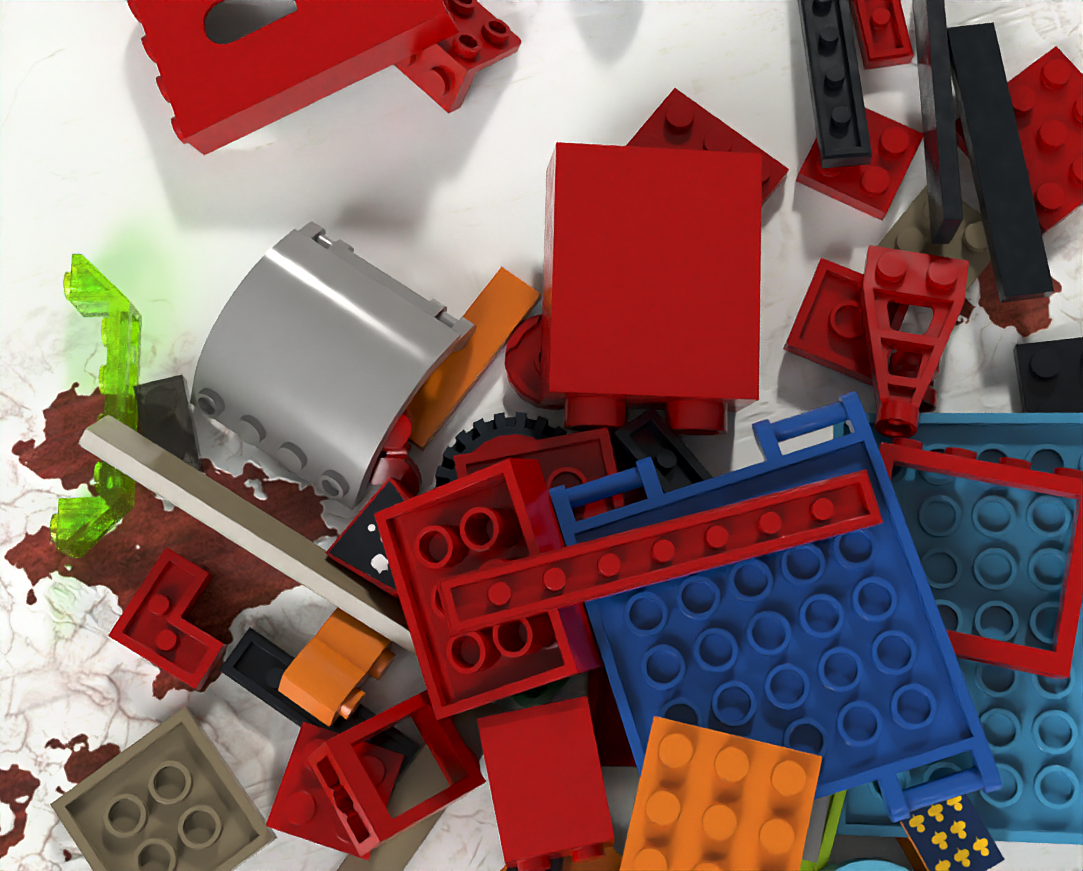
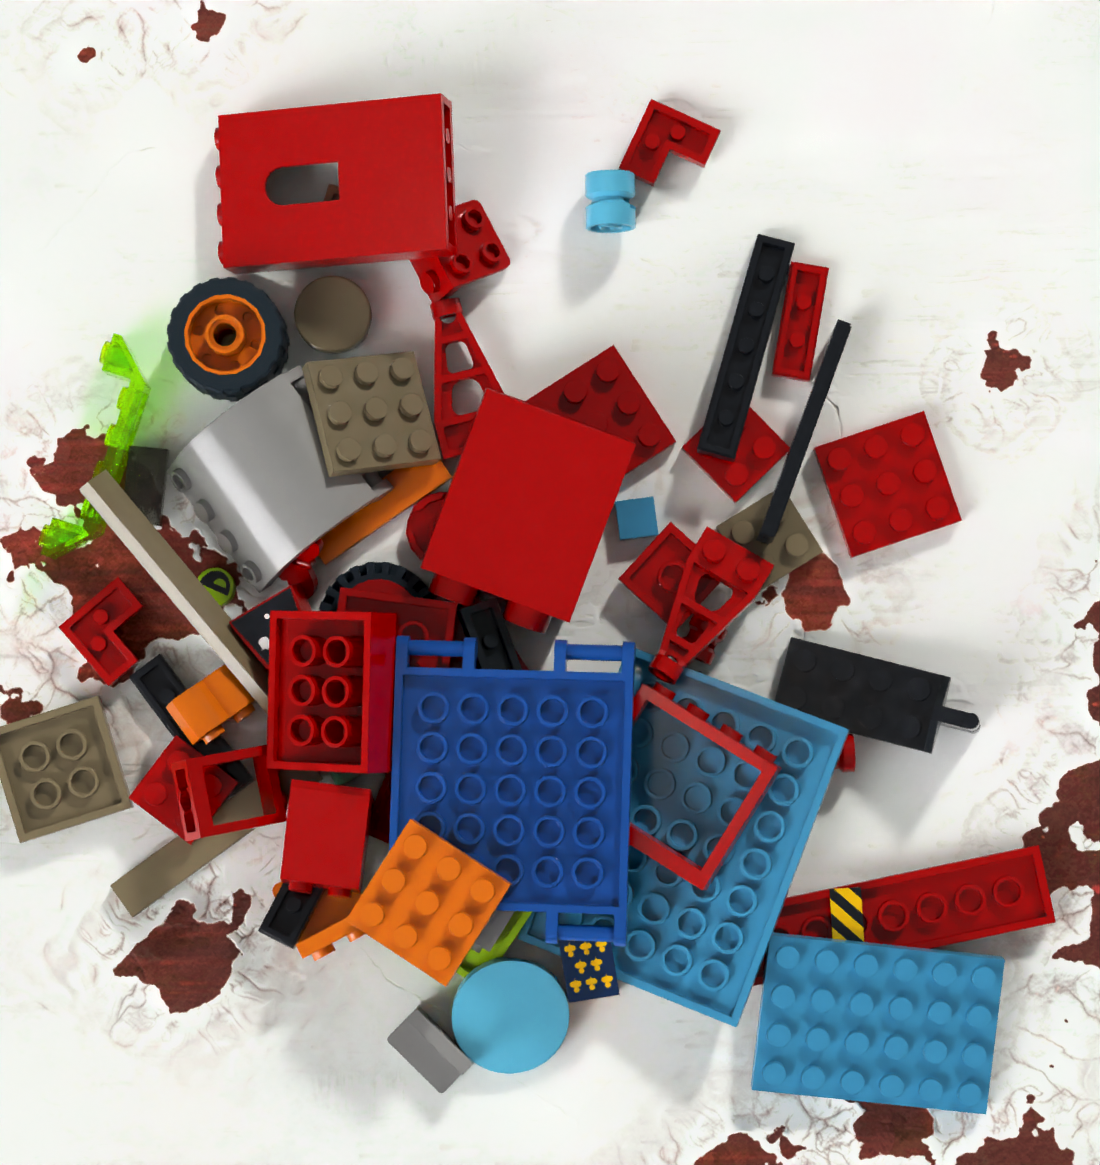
camera: 25 degrees right, 10 degrees up
red tile [436,469,883,638] -> none
black tile [947,22,1054,303] -> none
none -> wheel [167,277,290,402]
none -> tile [197,568,236,607]
none -> dark tan tile [294,276,372,354]
none -> dark tan plate [302,351,441,477]
none -> red plate [430,297,504,460]
none -> dark azure tile [615,496,659,541]

